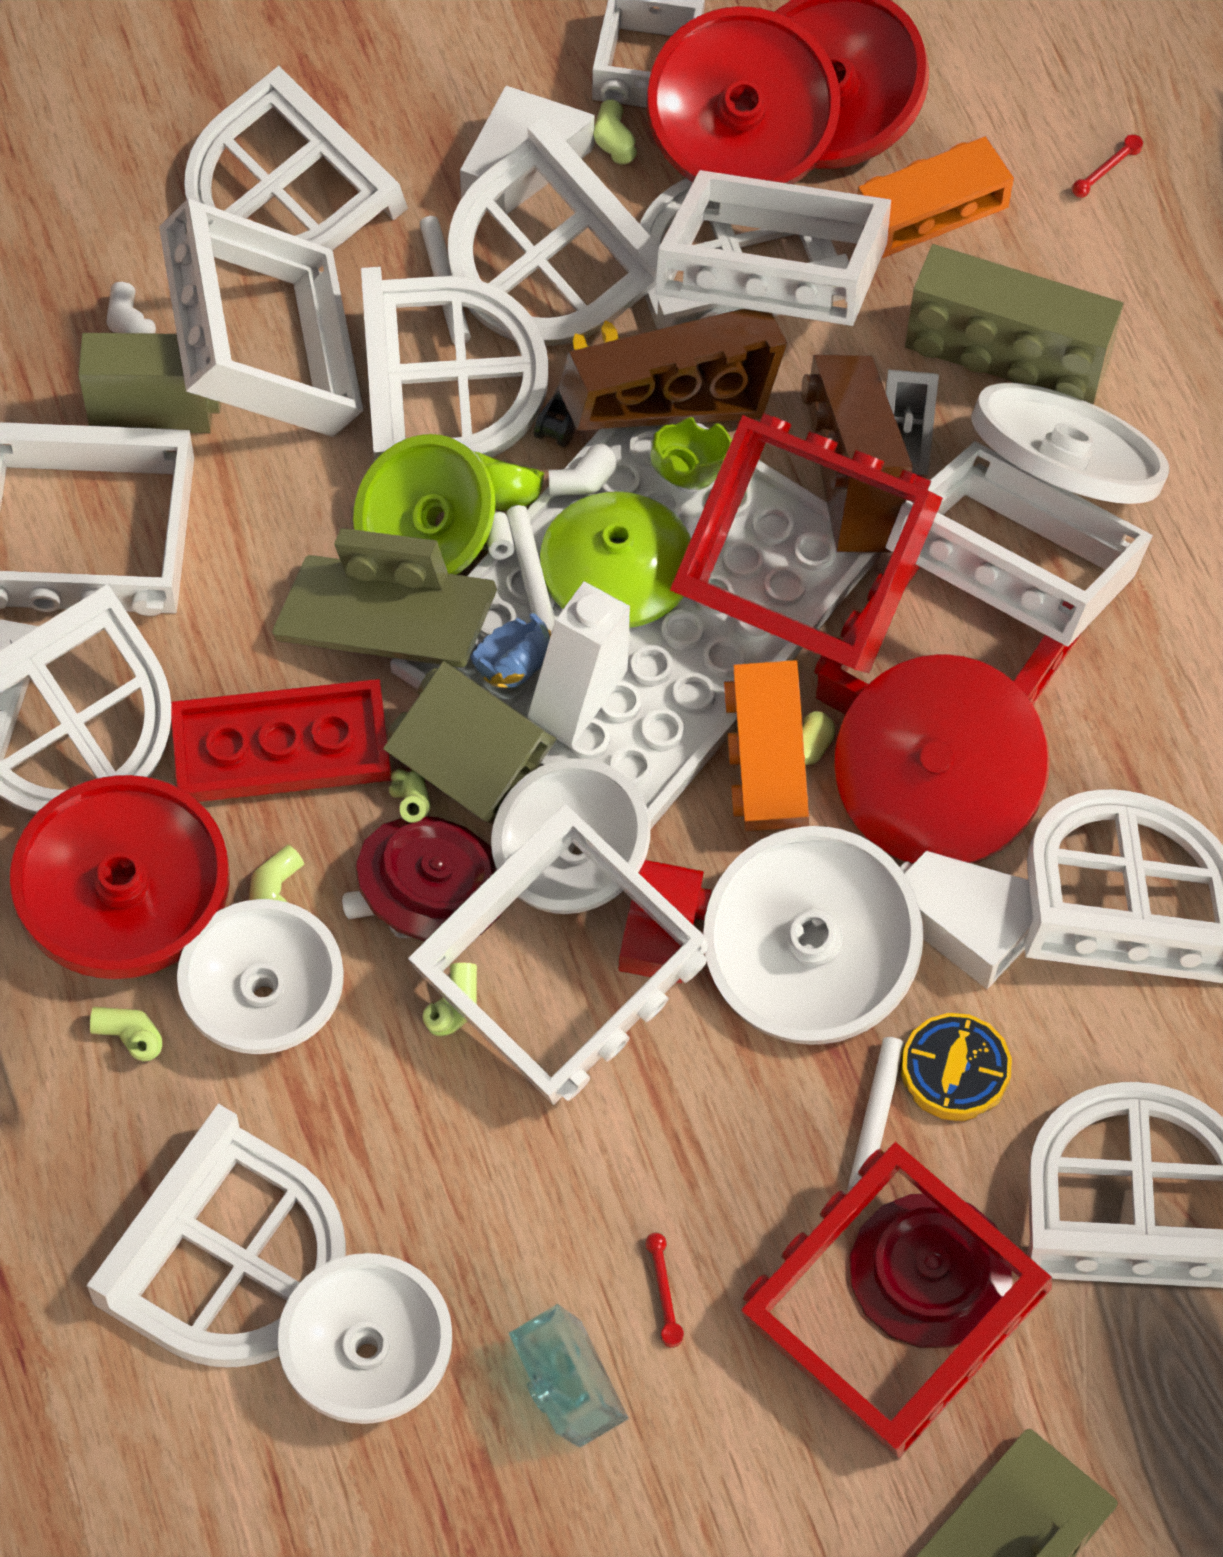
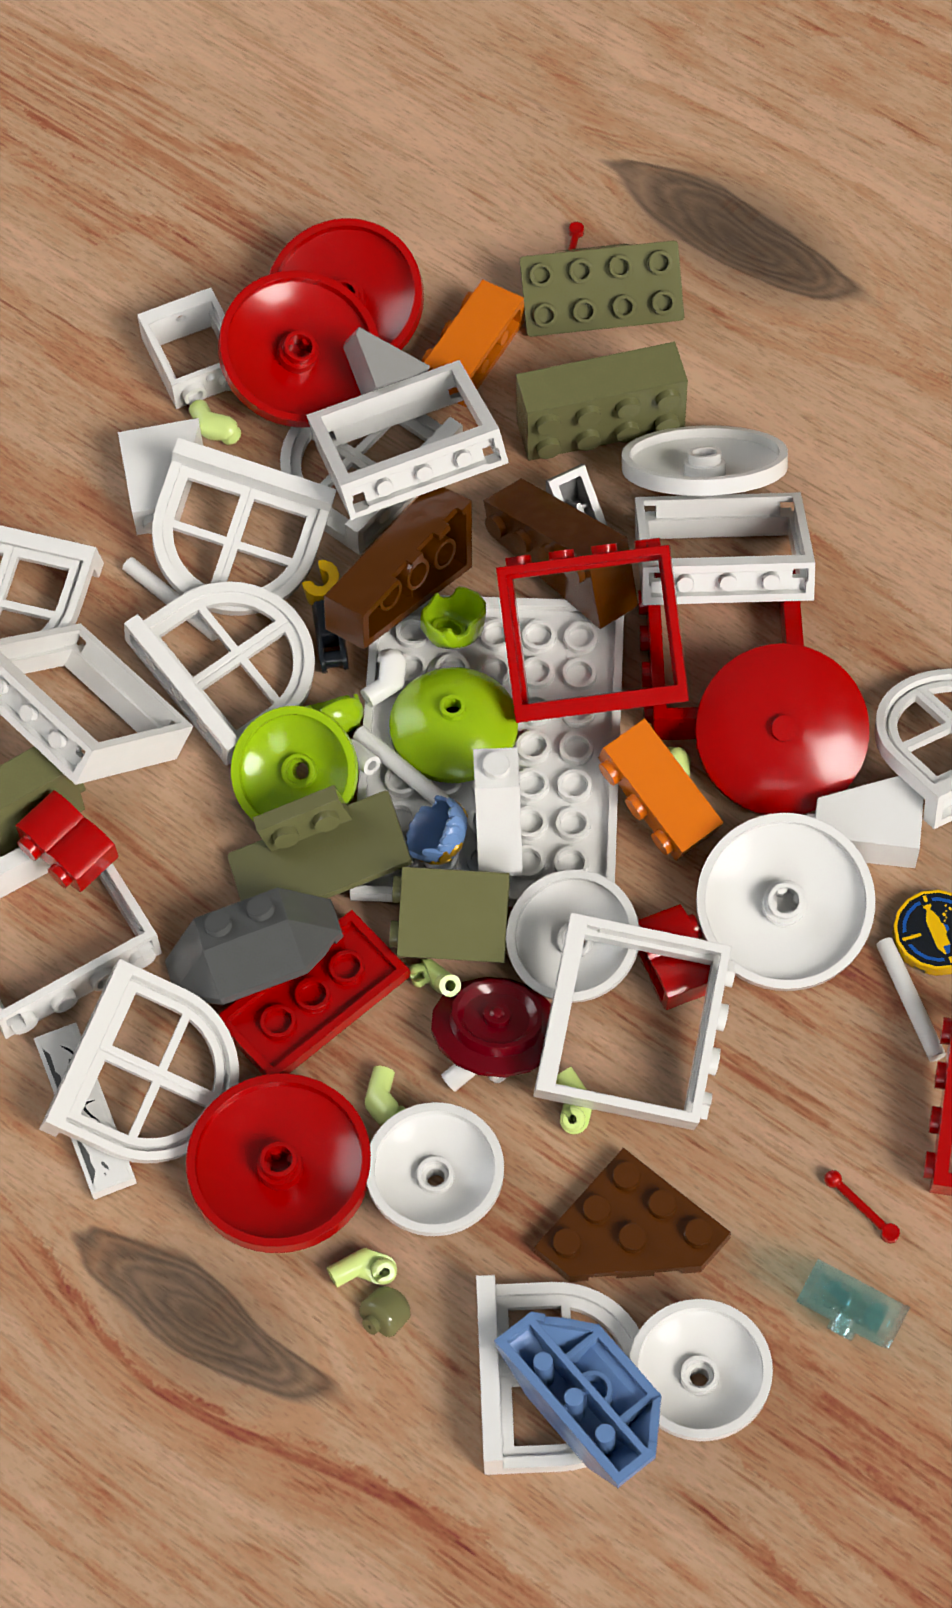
camera: 30 degrees left, 0 degrees up
none -> red brick [15,790,119,893]
none -> dark grey wedge [165,887,344,1005]
none -> light grey slope [343,327,430,395]
none -> olive piece [359,1286,411,1337]
none -> medium blue wedge [494,1311,661,1488]
none -> olive bracket [519,240,684,337]
none -> reddish brown plate [534,1148,731,1282]

